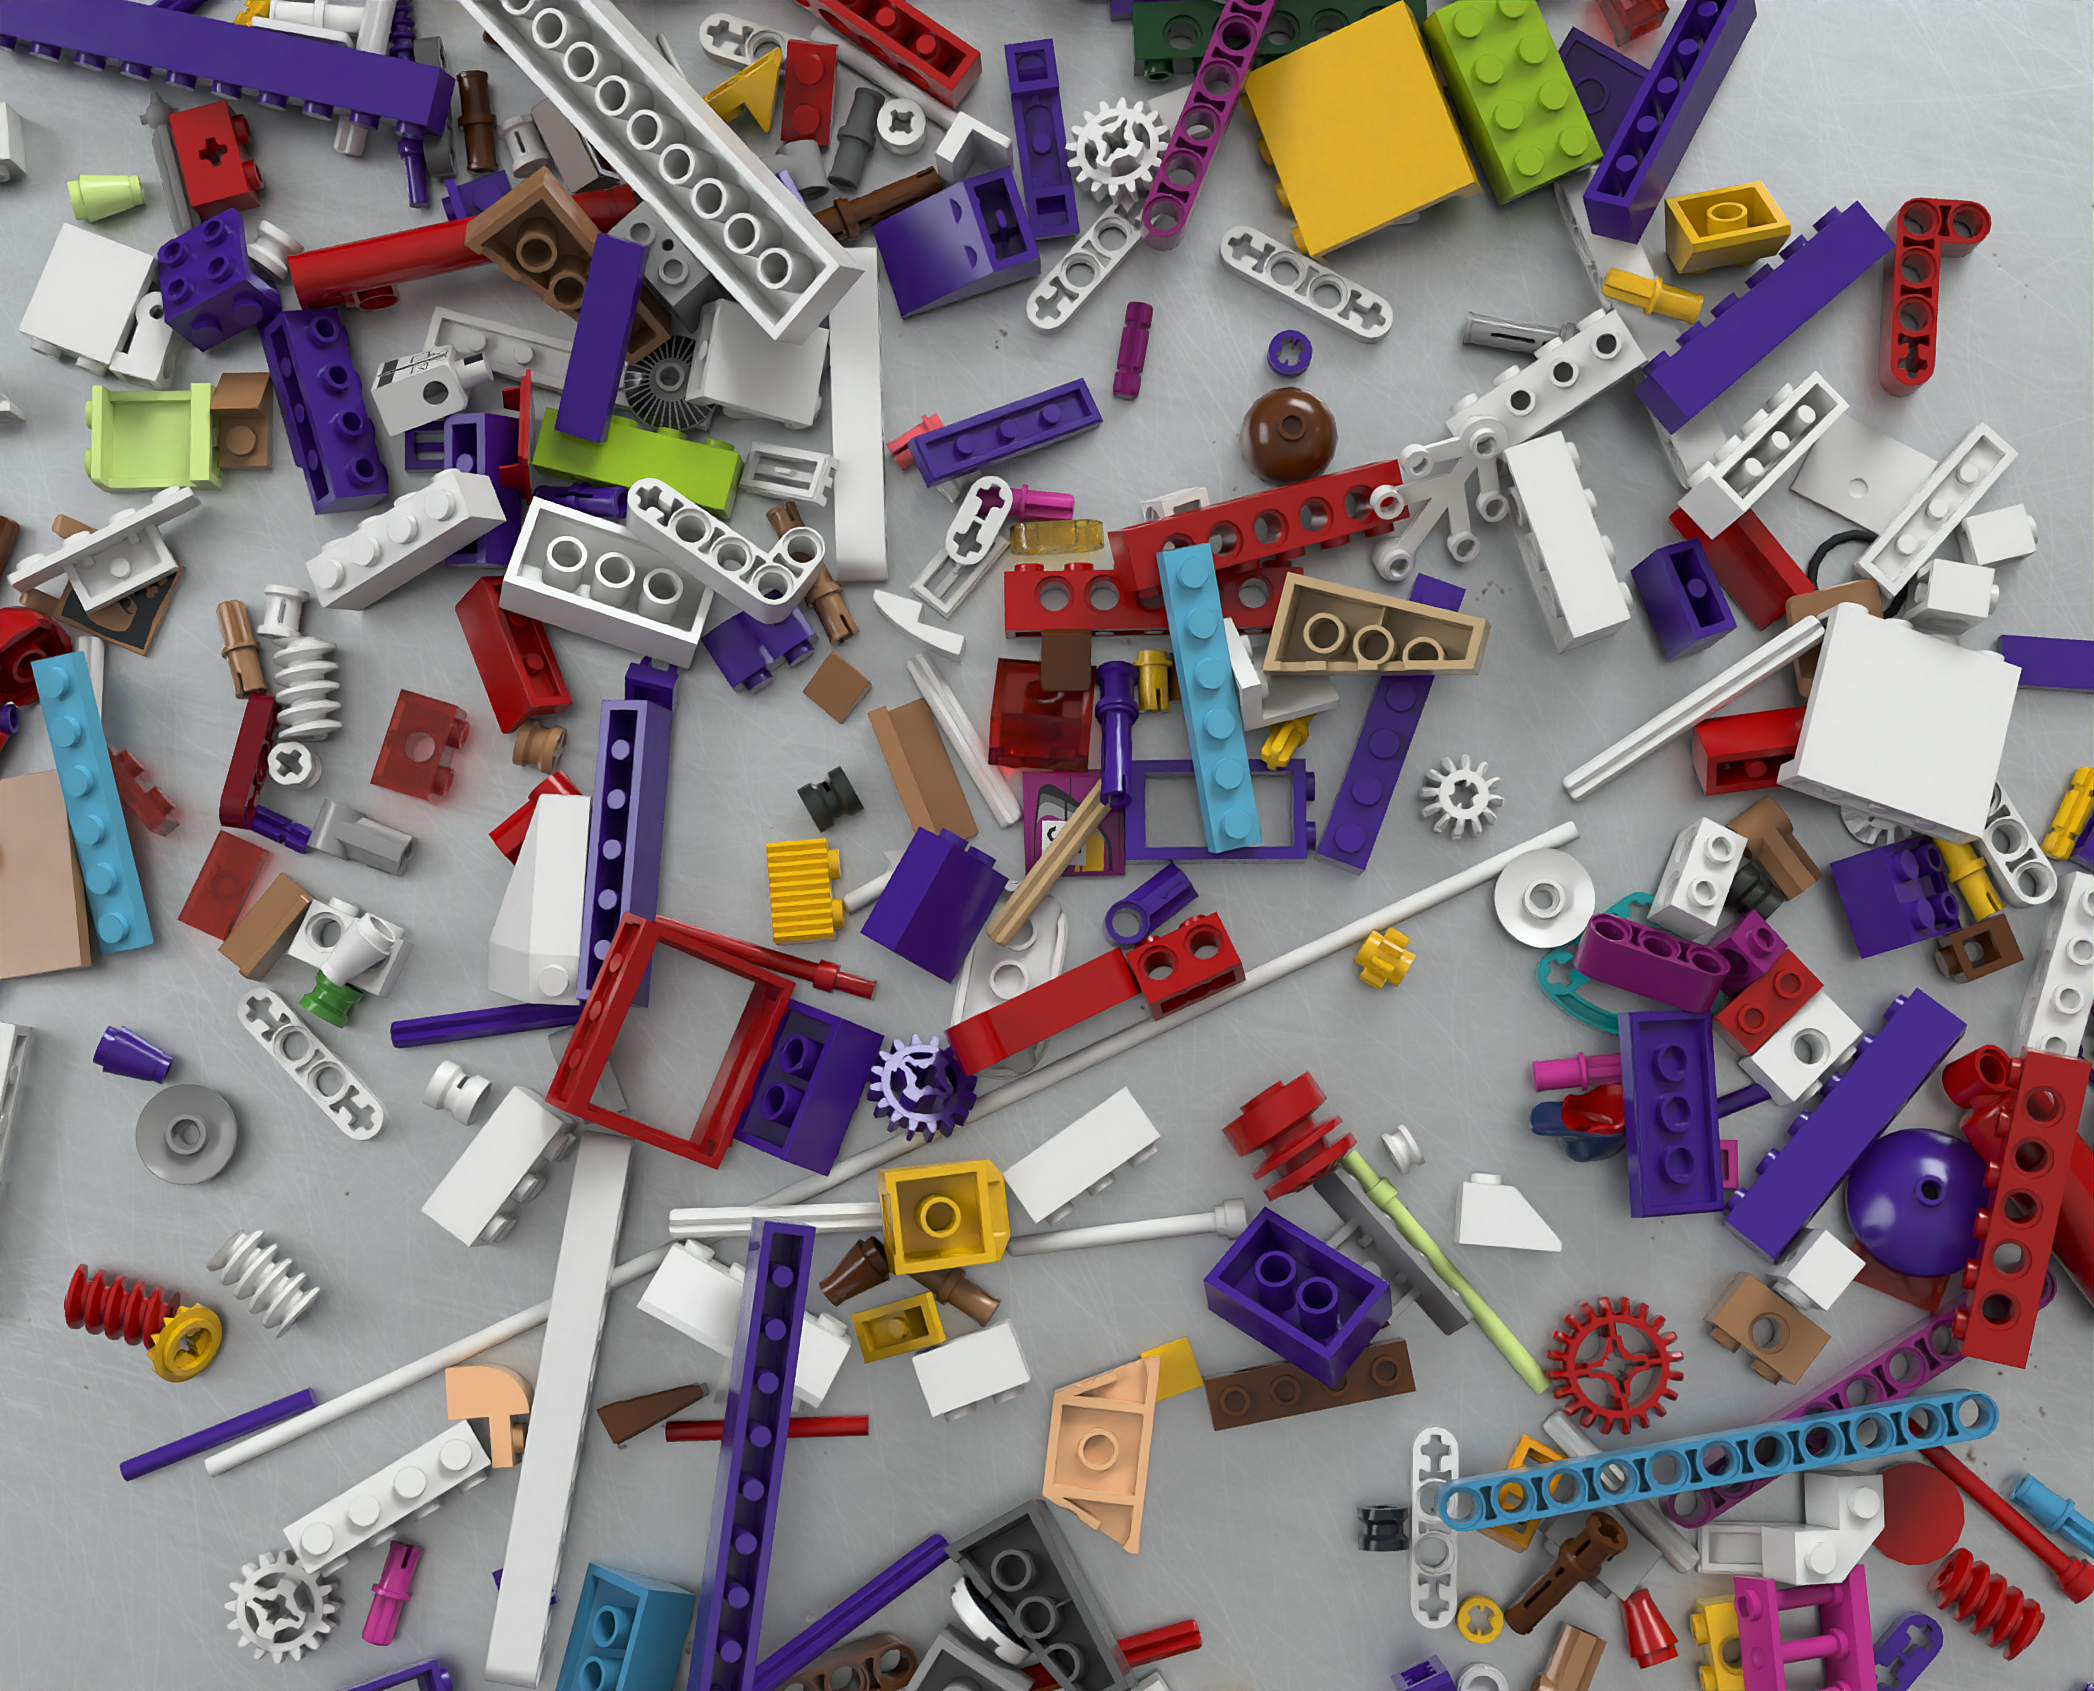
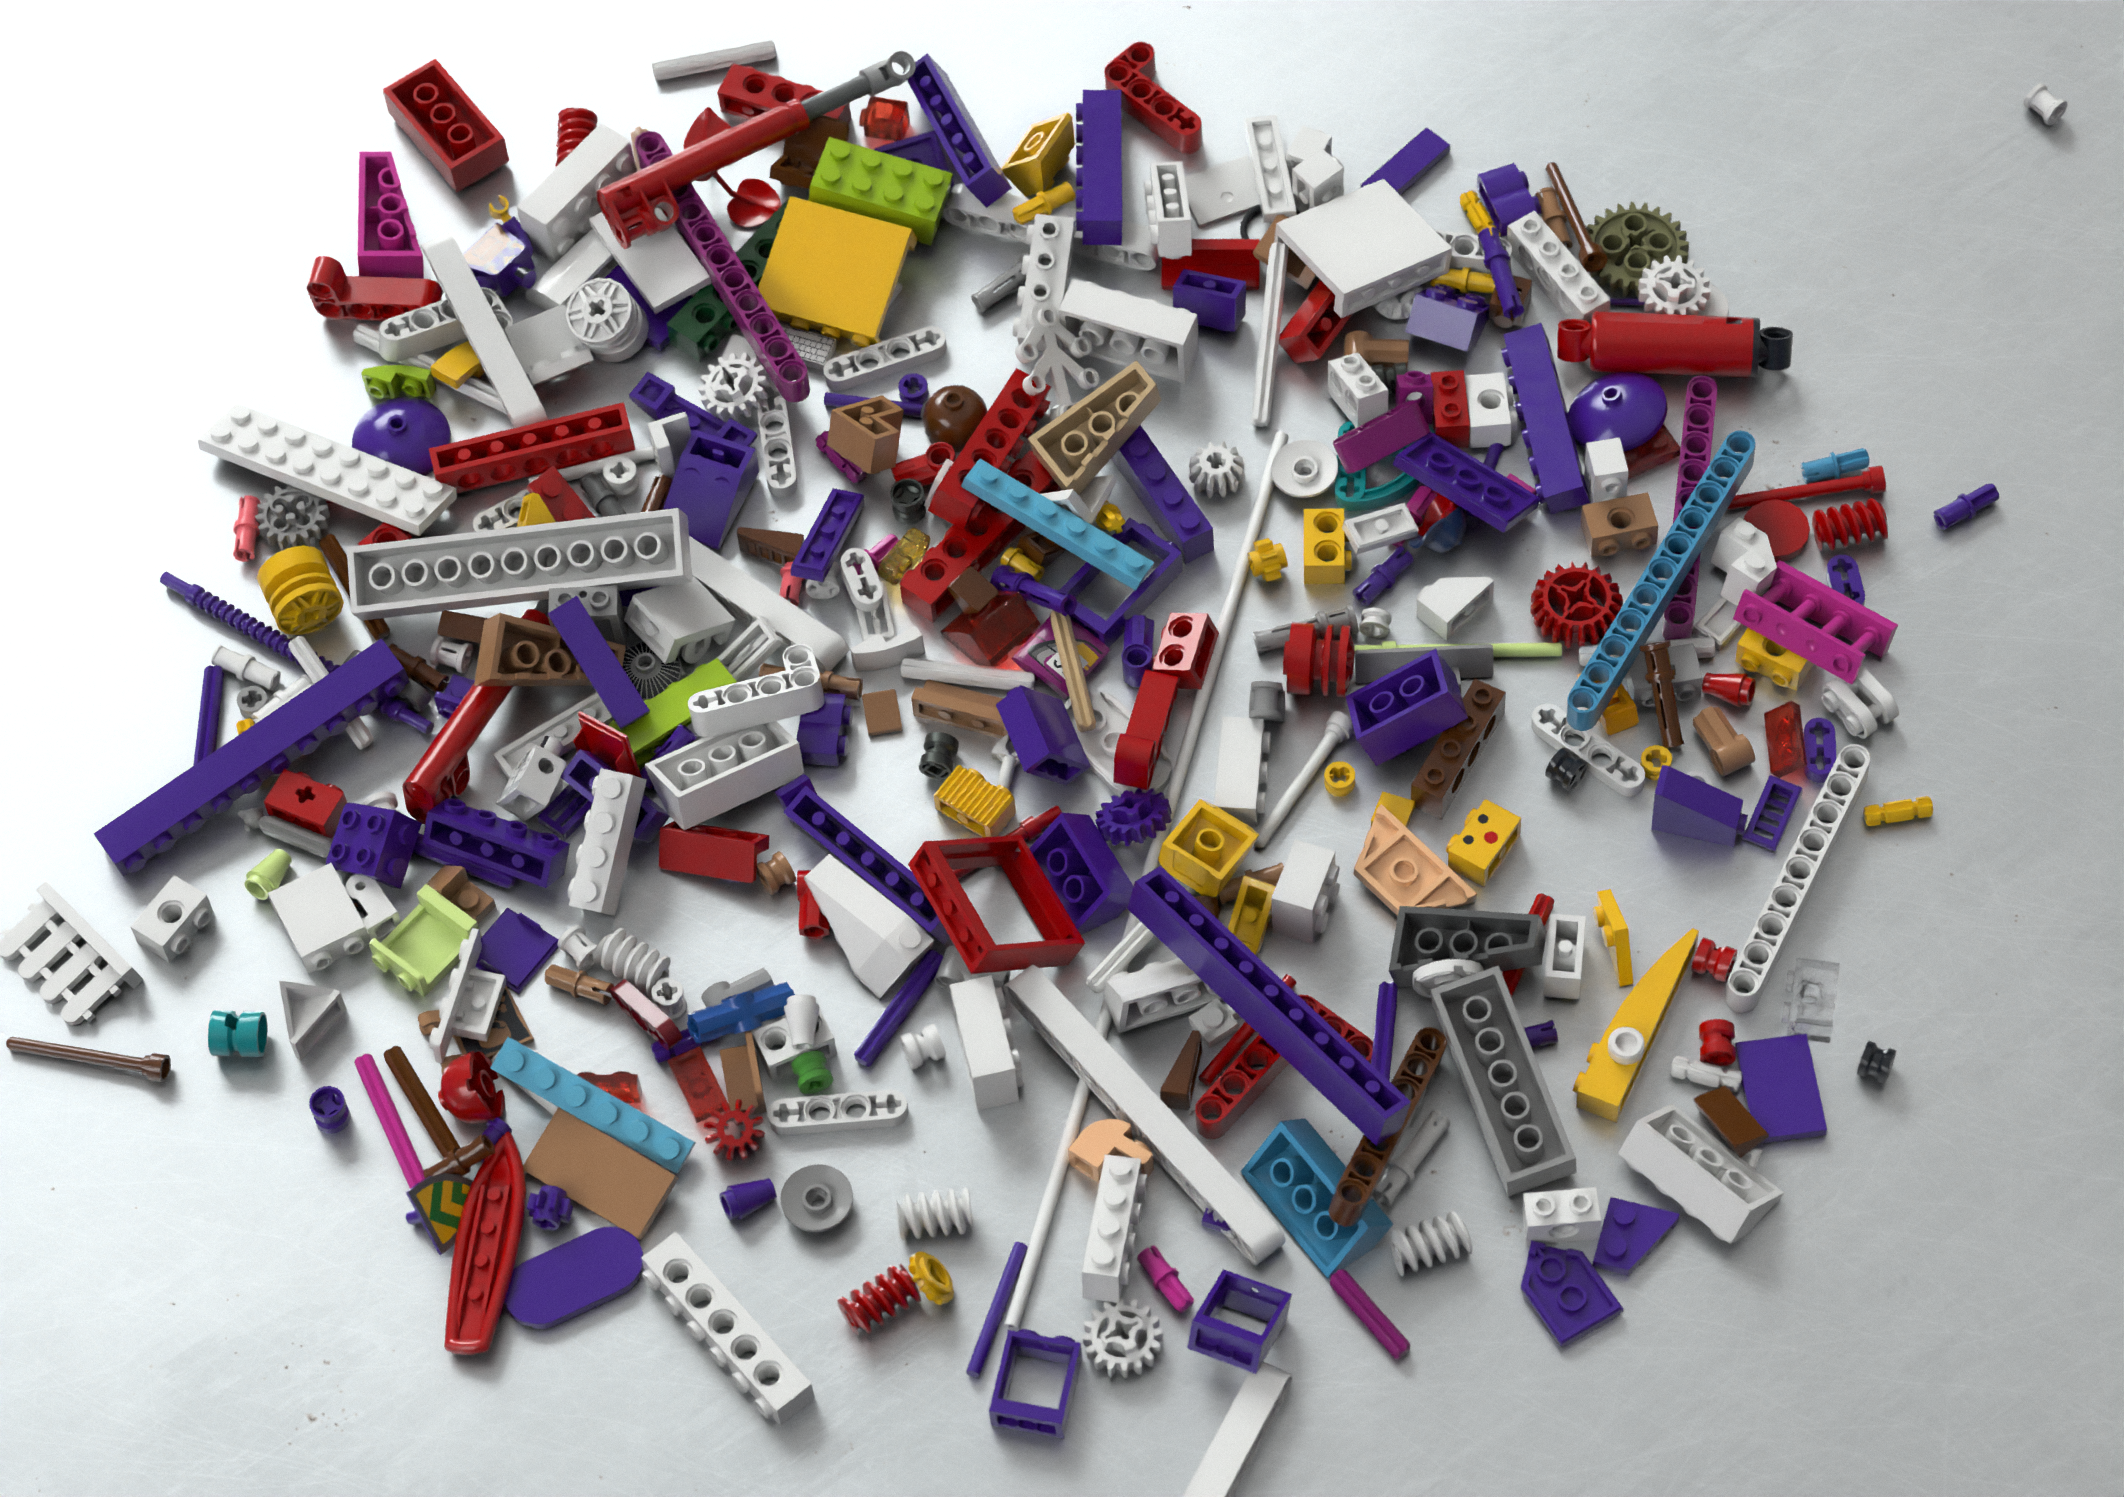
camera: 50 degrees left, 25 degrees down
clear red brick [370,689,470,806] -> none
red brick [1951,1046,2092,1369] -> none
none -> dark purple piece [475,907,559,994]
none -> blue piece [687,982,795,1044]
none -> red gear [704,1099,765,1161]
none -> reddish brown slope [736,527,805,567]
none -> white tile [778,324,837,371]
none -> dark purple bar [824,392,924,417]
none -> medium nougat brick [827,395,904,474]
none -> pearl dark grey wheel [890,478,926,525]
none -> red piece [891,442,956,486]
none -> dark purple window [989,1329,1083,1439]
none -> red beam [1195,995,1373,1140]
none -> light grey piece [1249,681,1285,722]
none -> light grey pin [1253,603,1359,654]
none -> yellow brick [1304,508,1351,584]
none -> yellow bush [1324,761,1355,797]
none -> white plate [1342,502,1419,555]
none -> dark purple pin [1352,546,1414,606]
none -> yellow brick [1446,799,1521,887]
none -> dark purple pin [1478,227,1525,319]

